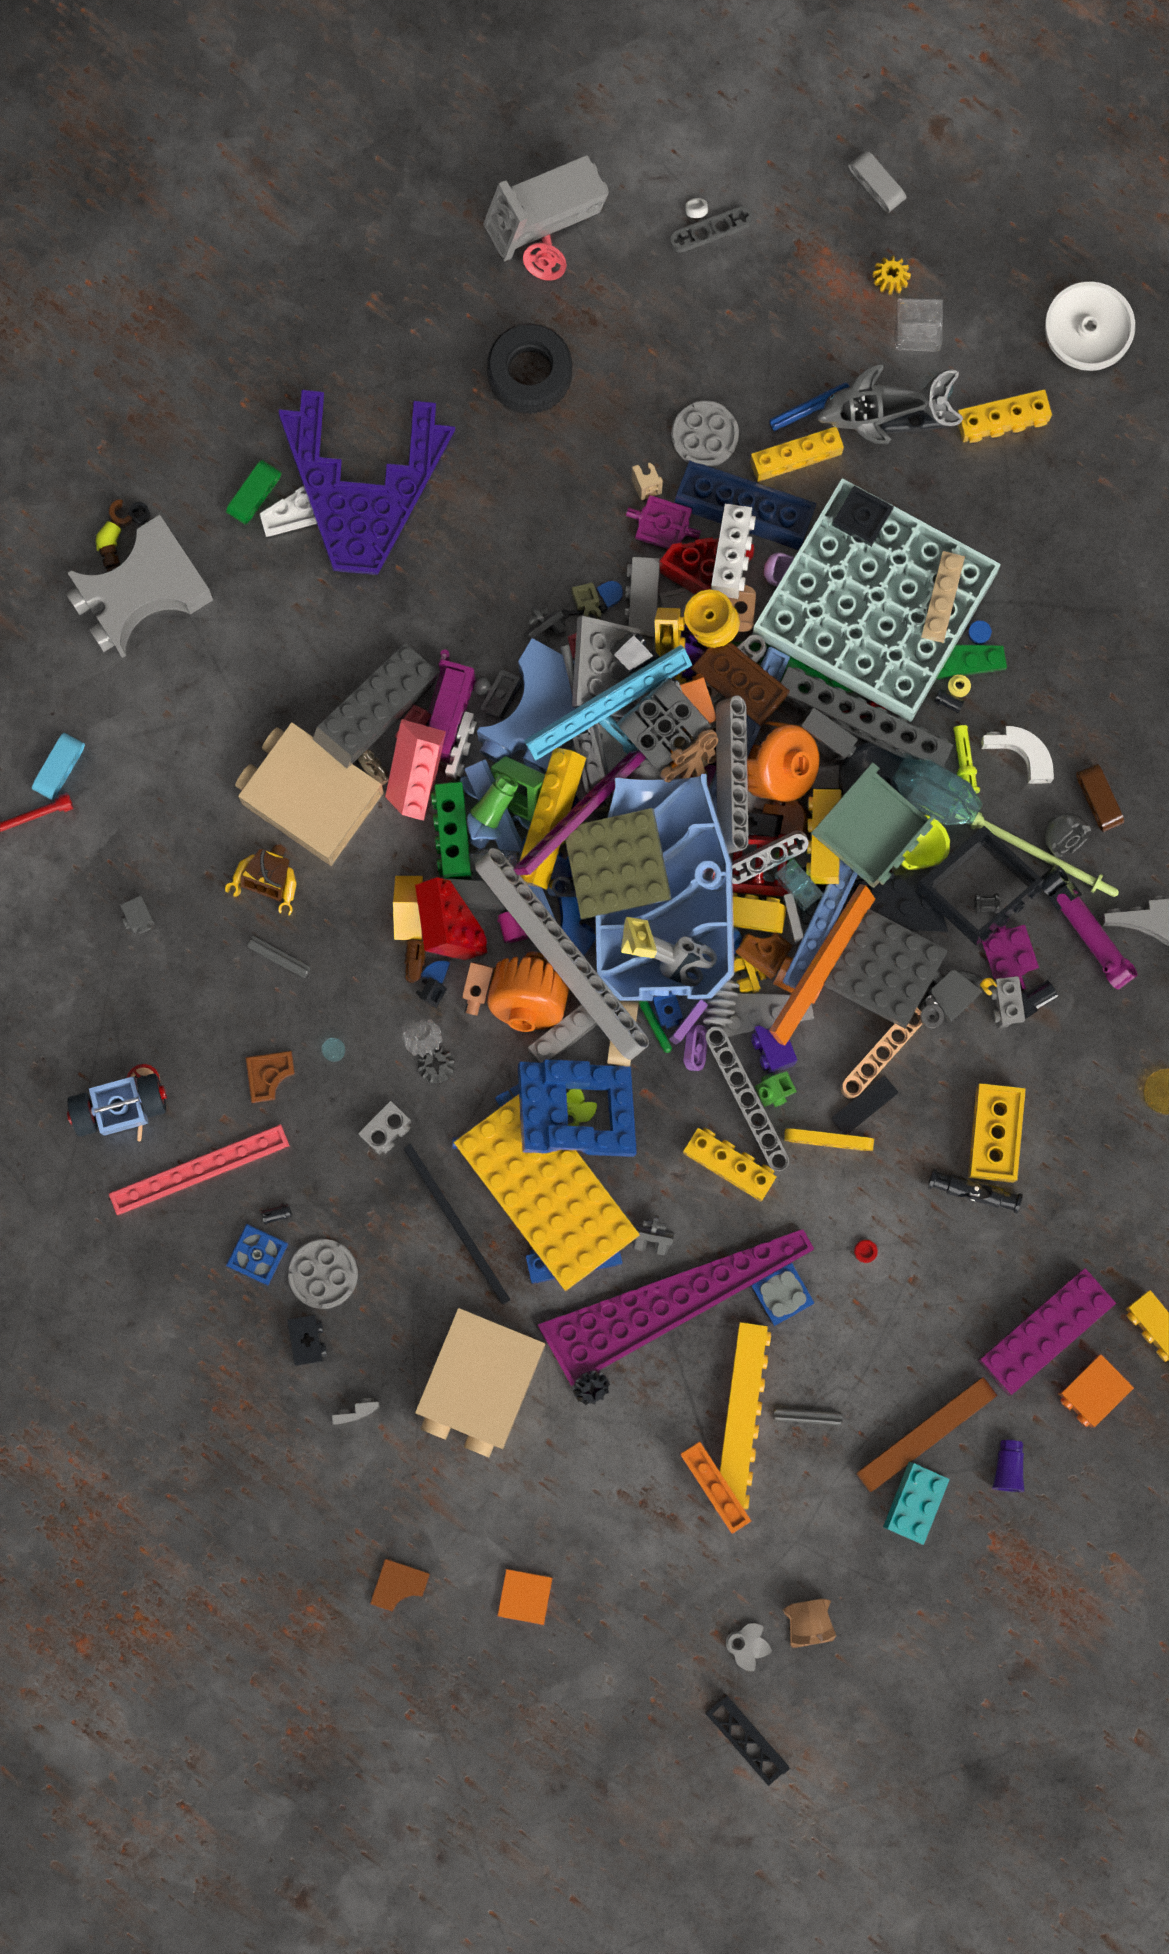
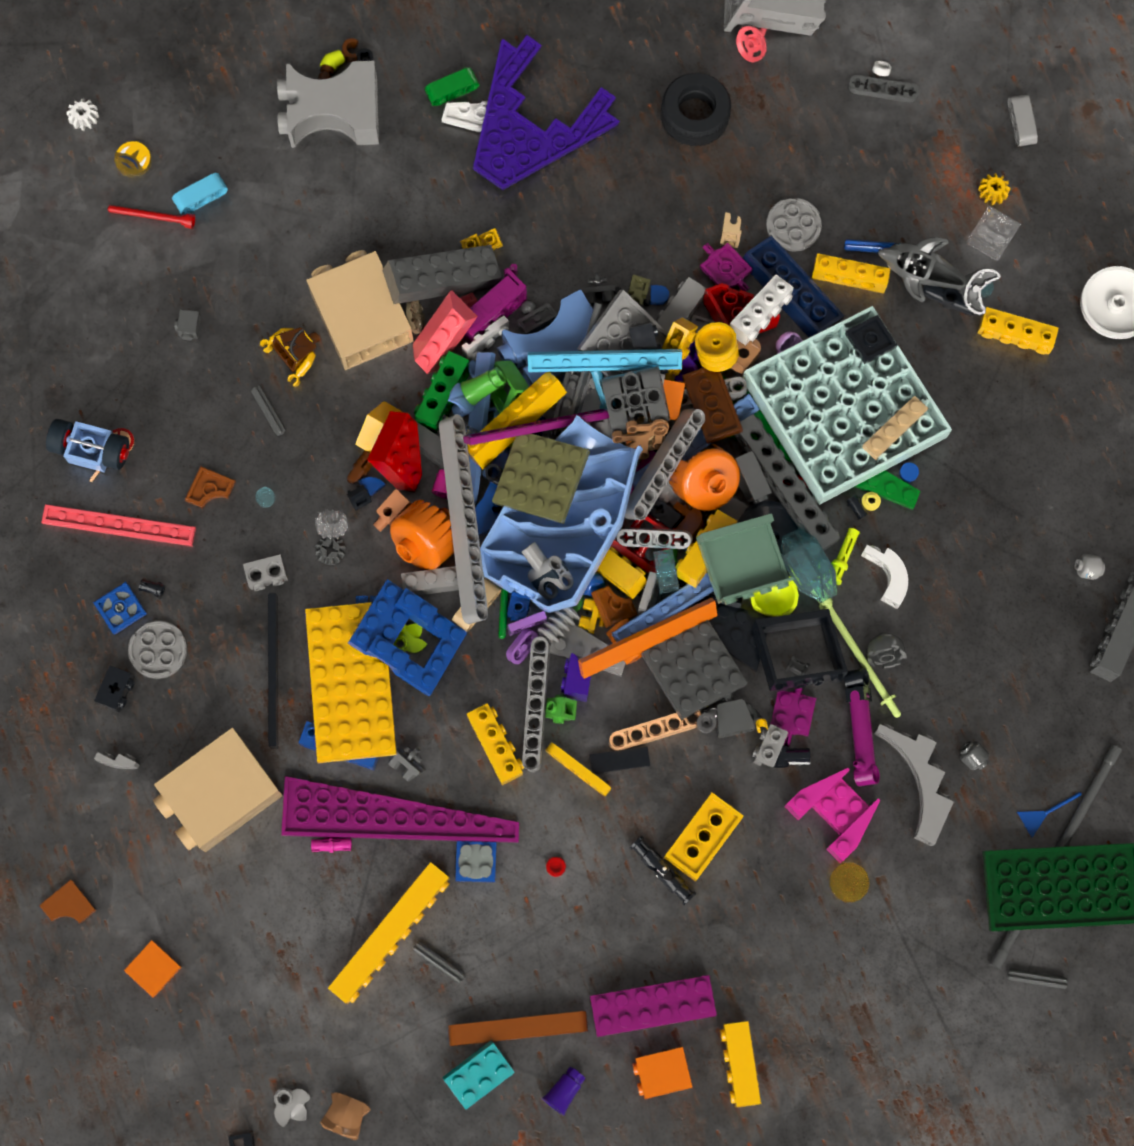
camera: 30 degrees right, 5 degrees down
black gear [573,1371,610,1405] -> none
light yellow slope [621,917,657,958] -> none
orange piece [680,1441,751,1534] -> none
reddish brown beam [1076,764,1124,832] -> none
none -> dark pink pin [311,837,352,853]
none -> yellow slope [460,228,503,250]
none -> dark pink wedge [784,768,880,863]

